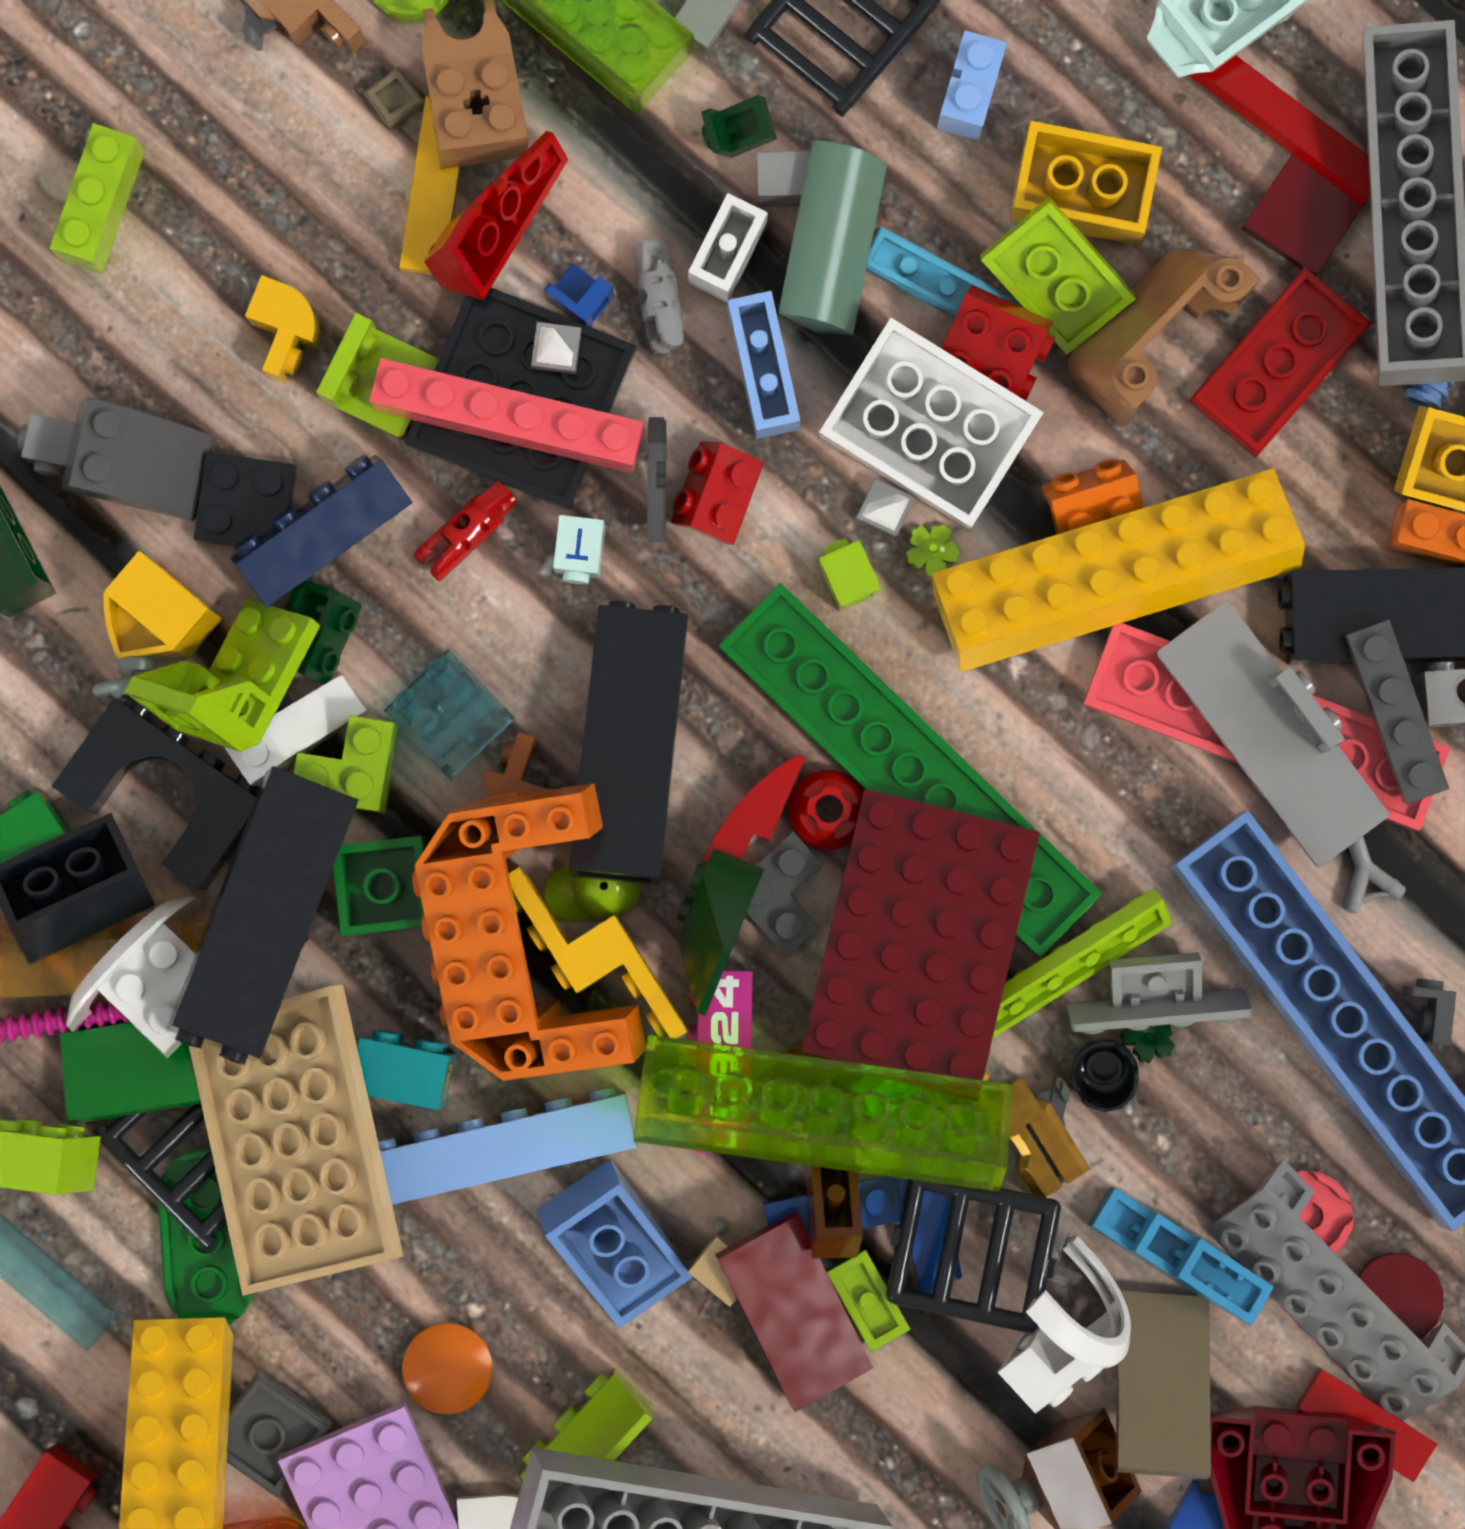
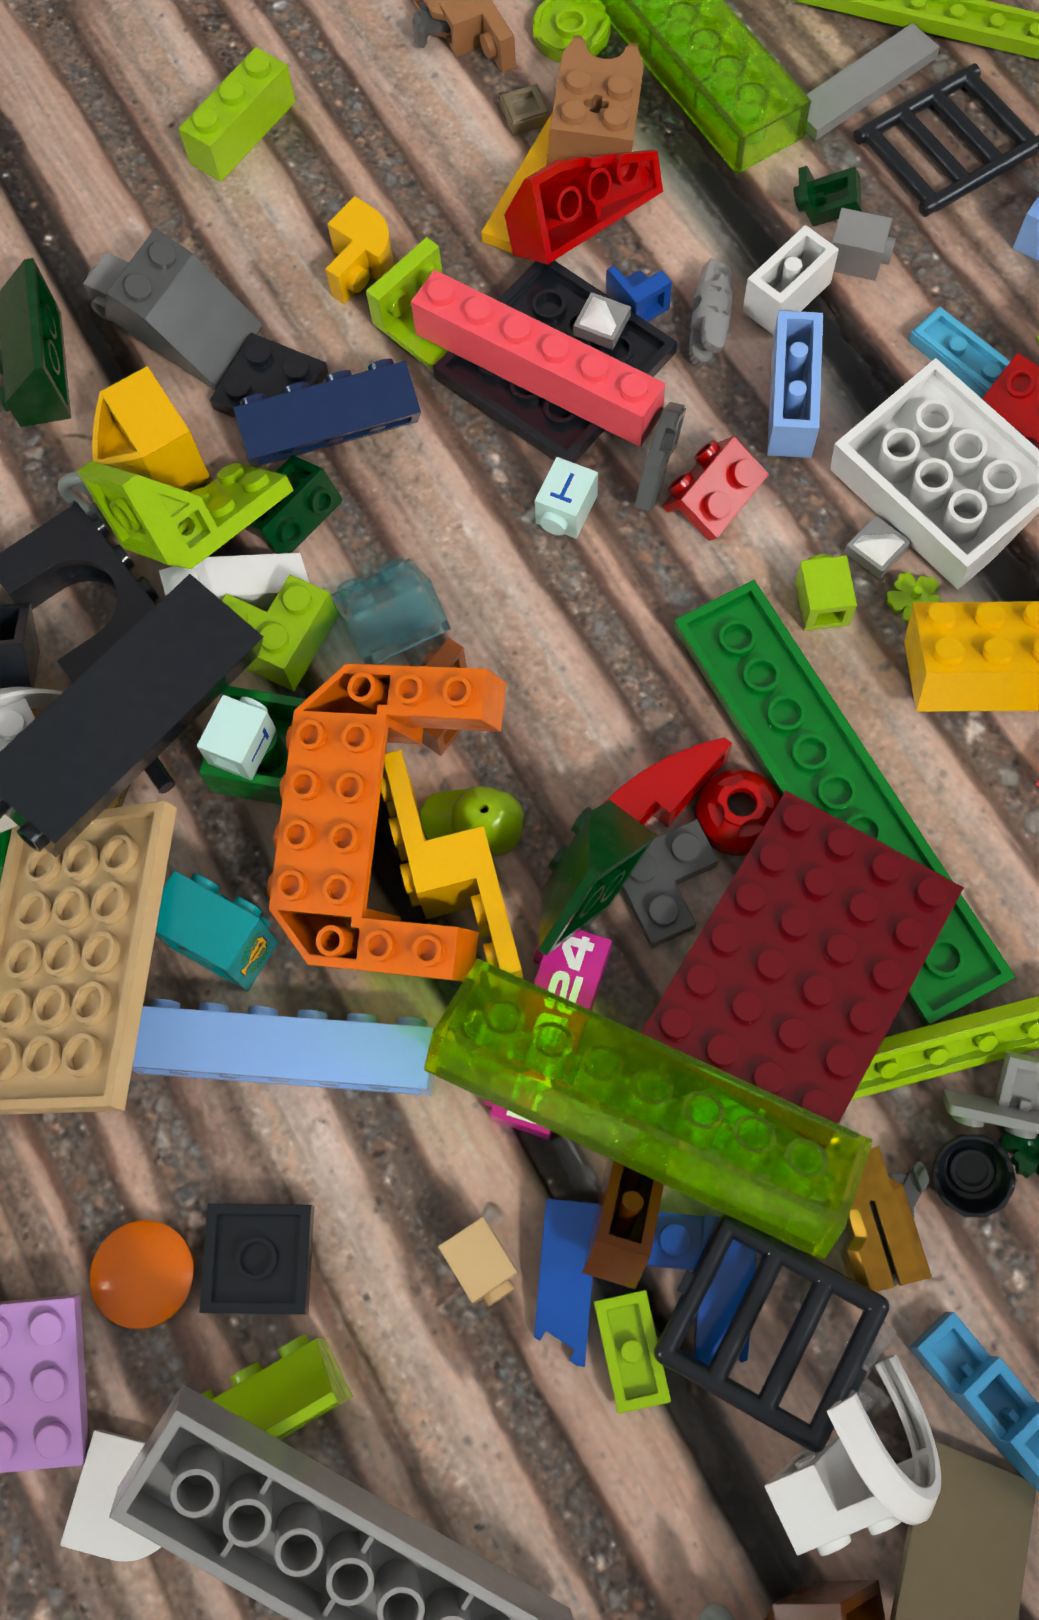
camera: 25 degrees right, 15 degrees down
red hinge [413,481,516,582] -> none
medium blue slope [536,1159,693,1328] -> none
black brick [569,601,688,886] -> none
dark red tile [715,1211,873,1412] -> none
sand green brick [778,140,887,335] -> none
none -> light aqua brick [197,695,277,781]
none -> black plate [199,1203,314,1315]

